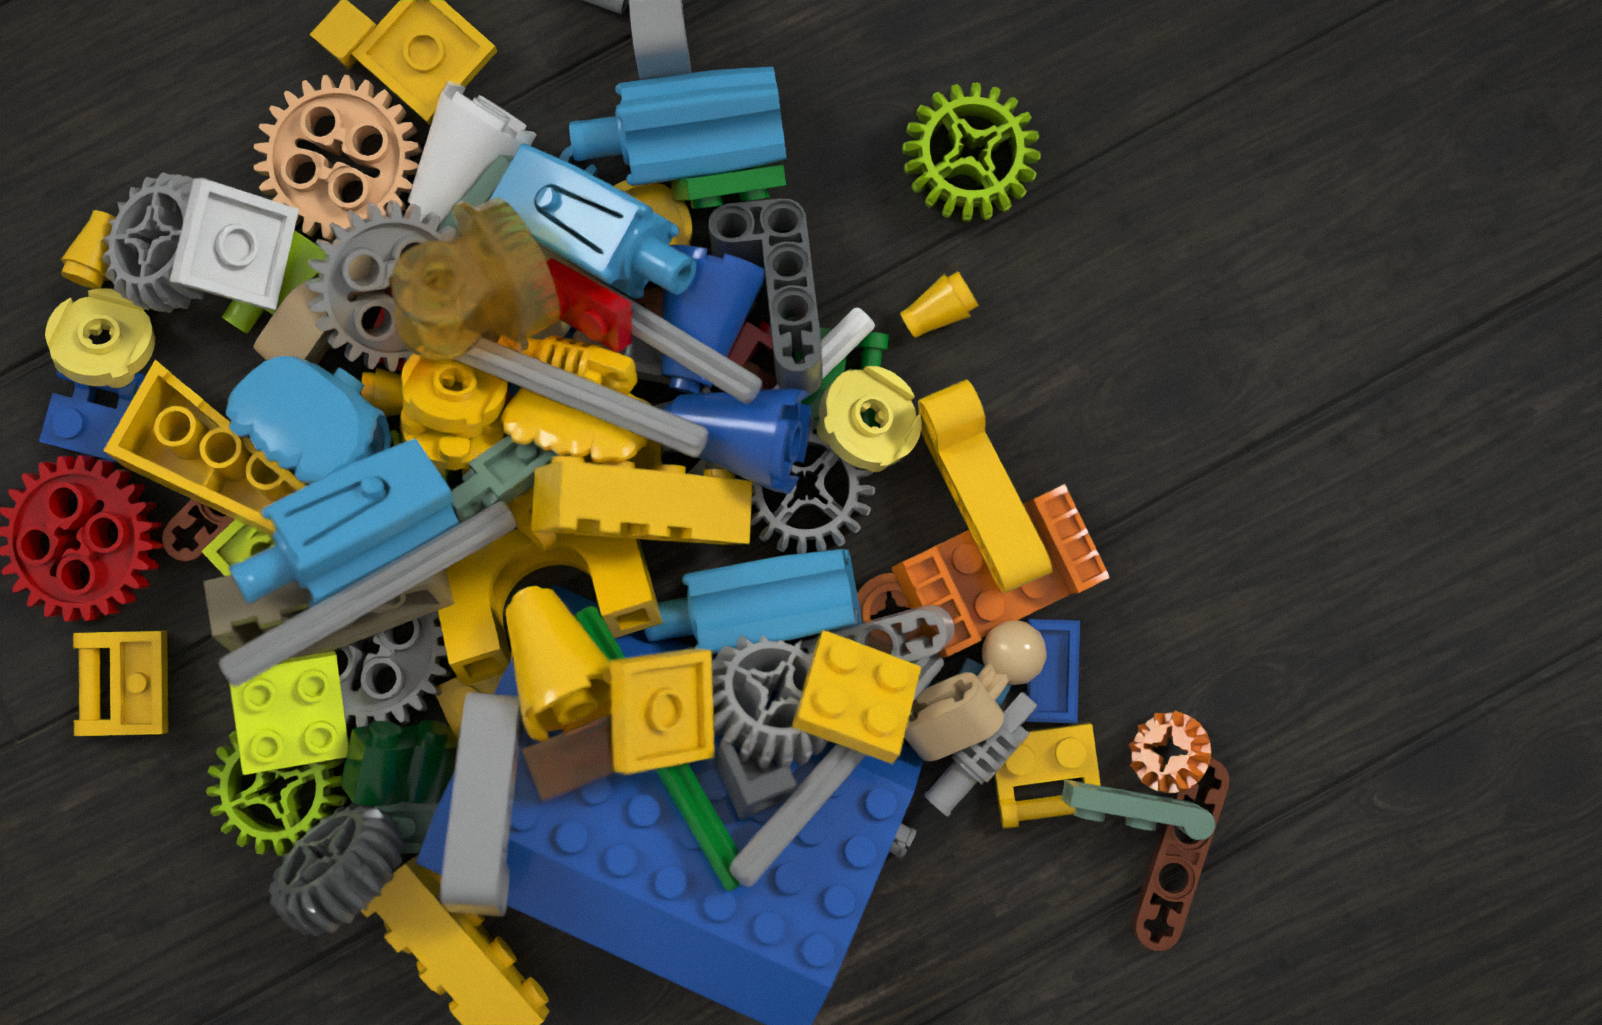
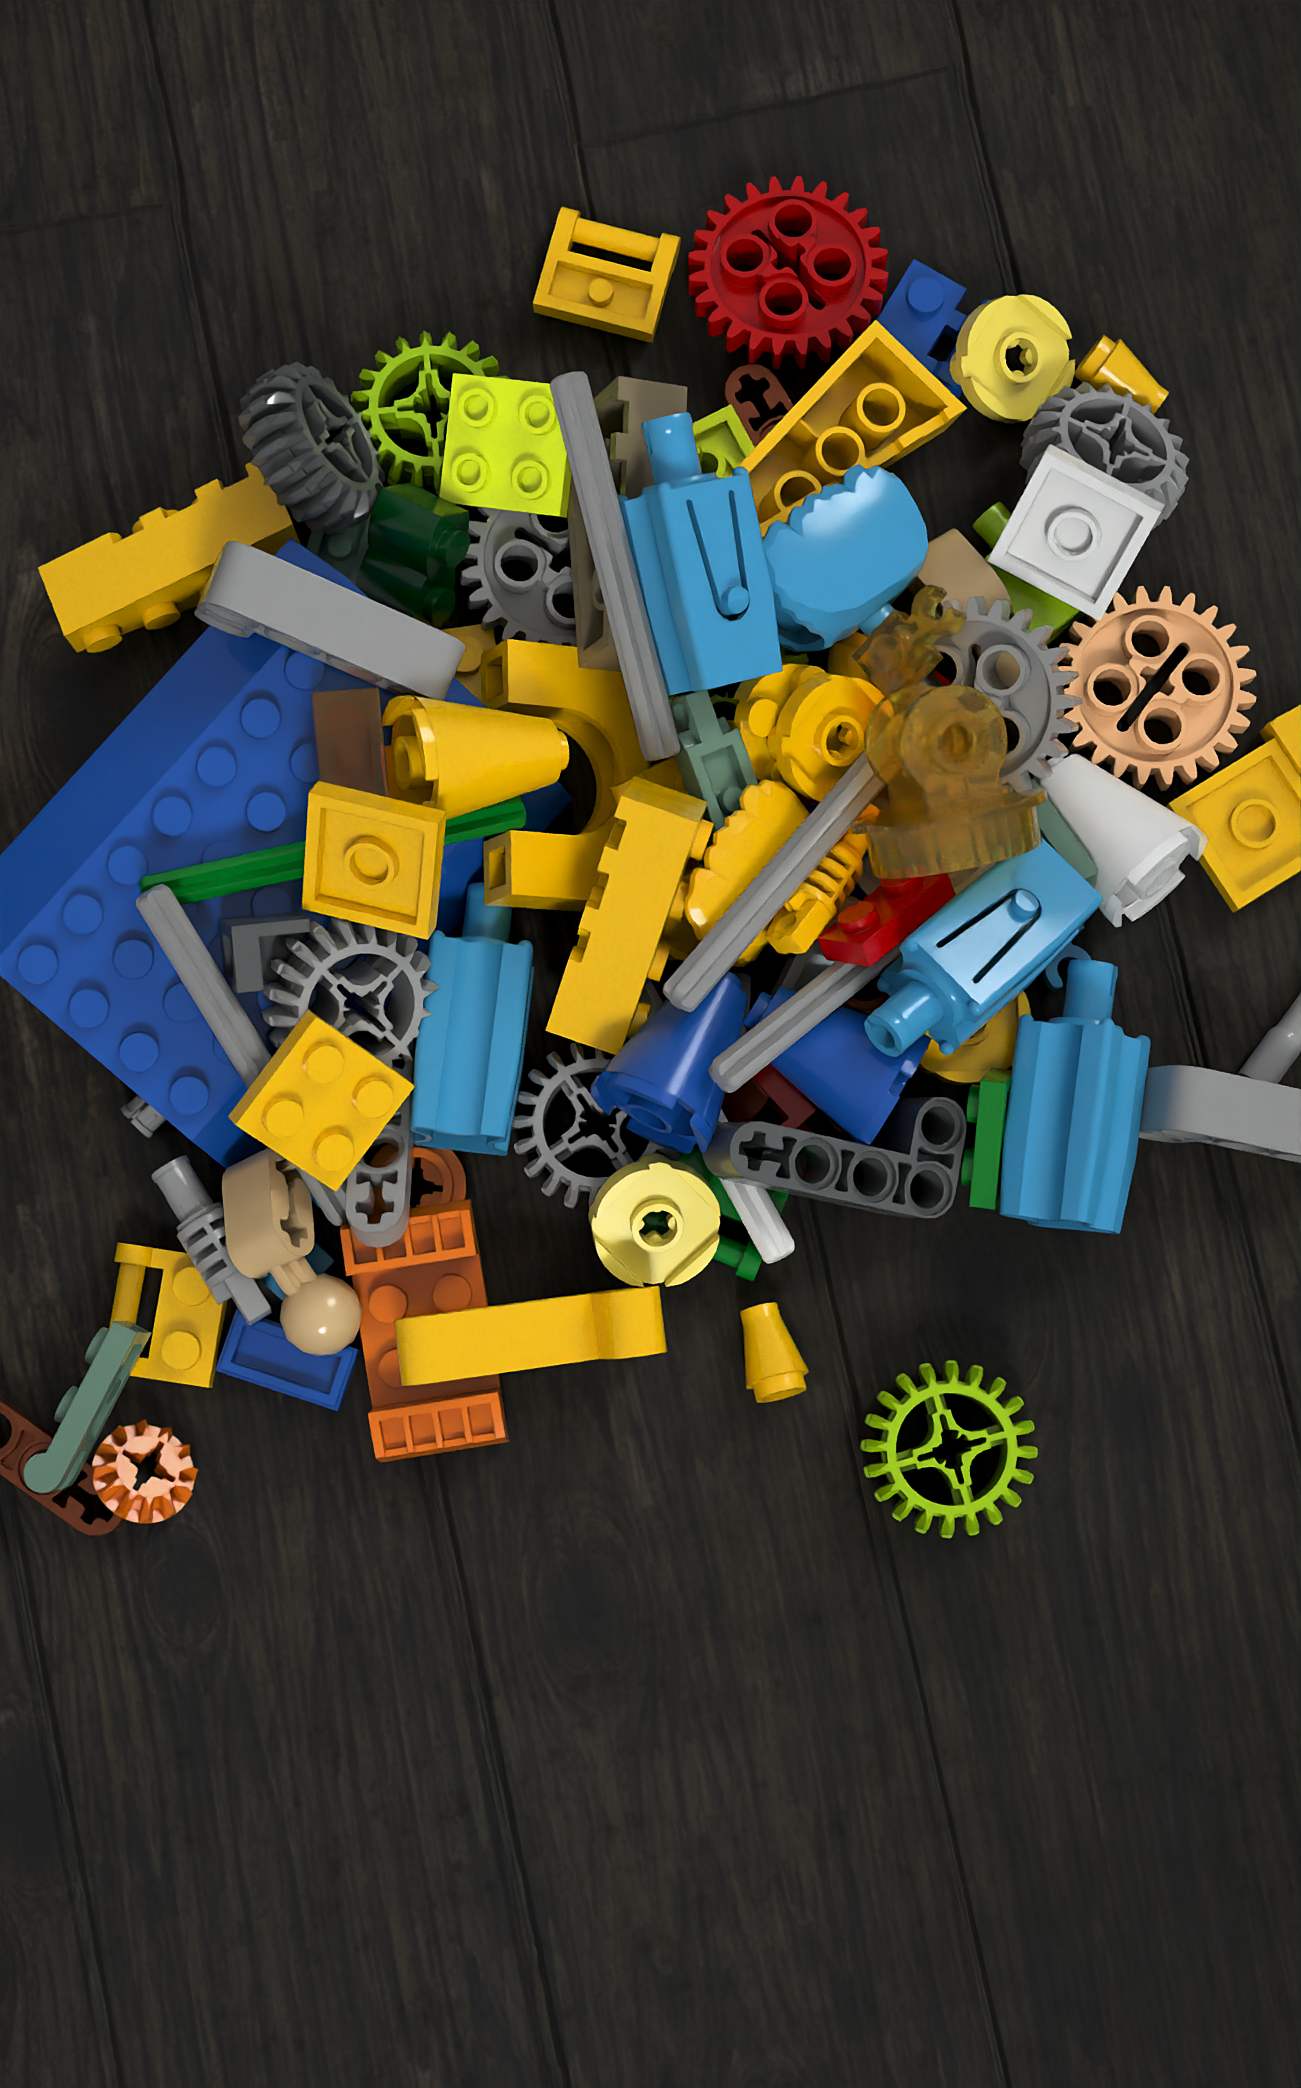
camera: 110 degrees right, 5 degrees down
none -> clear yellow plate [852,584,967,704]

